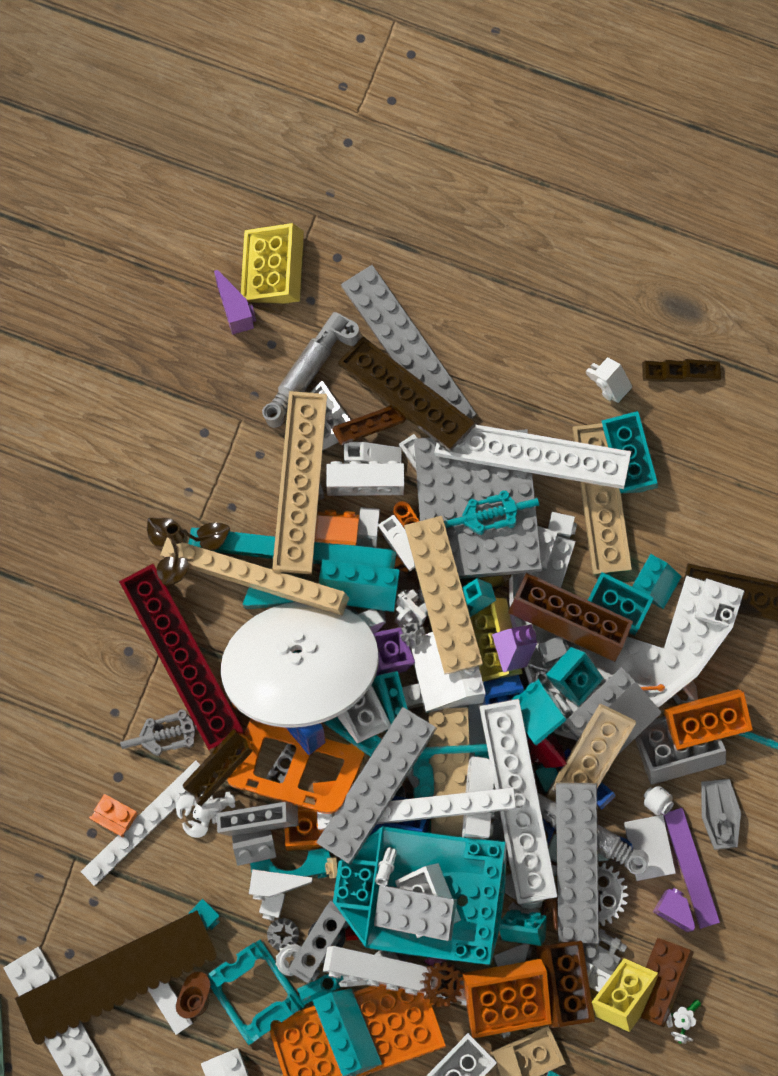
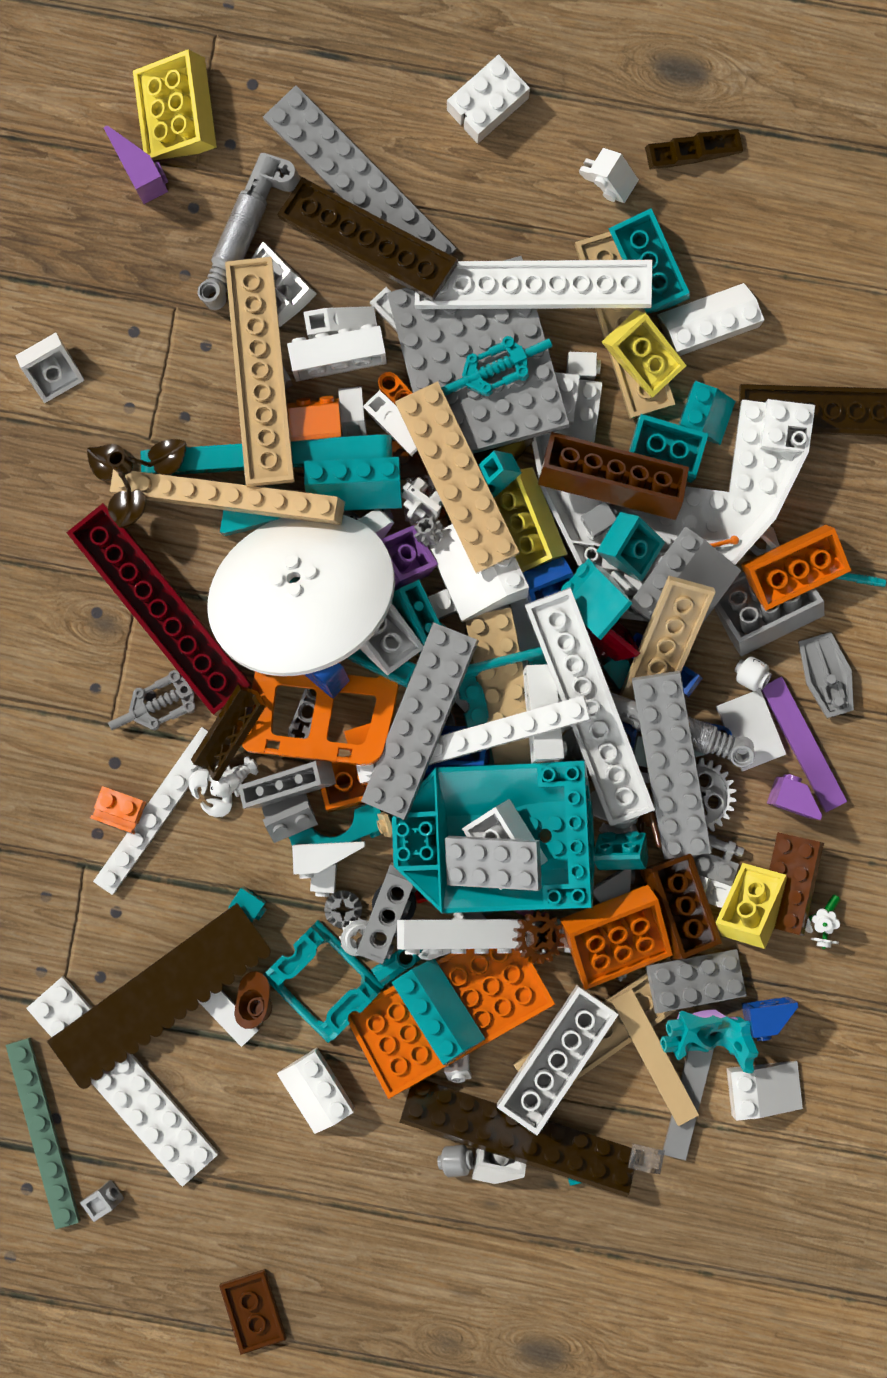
camera: 10 degrees left, 10 degrees up
reddish brown plate [332,406,406,445] -> none
white axle [375,848,397,886] -> none
medium lavender slope [492,624,537,672] -> none
none -> white slope [15,333,84,403]
none -> white piece [447,54,530,144]
none -> light yellow slope [602,310,686,398]
none -> light grey plate [646,949,747,1013]
none -> white slope [657,283,764,356]

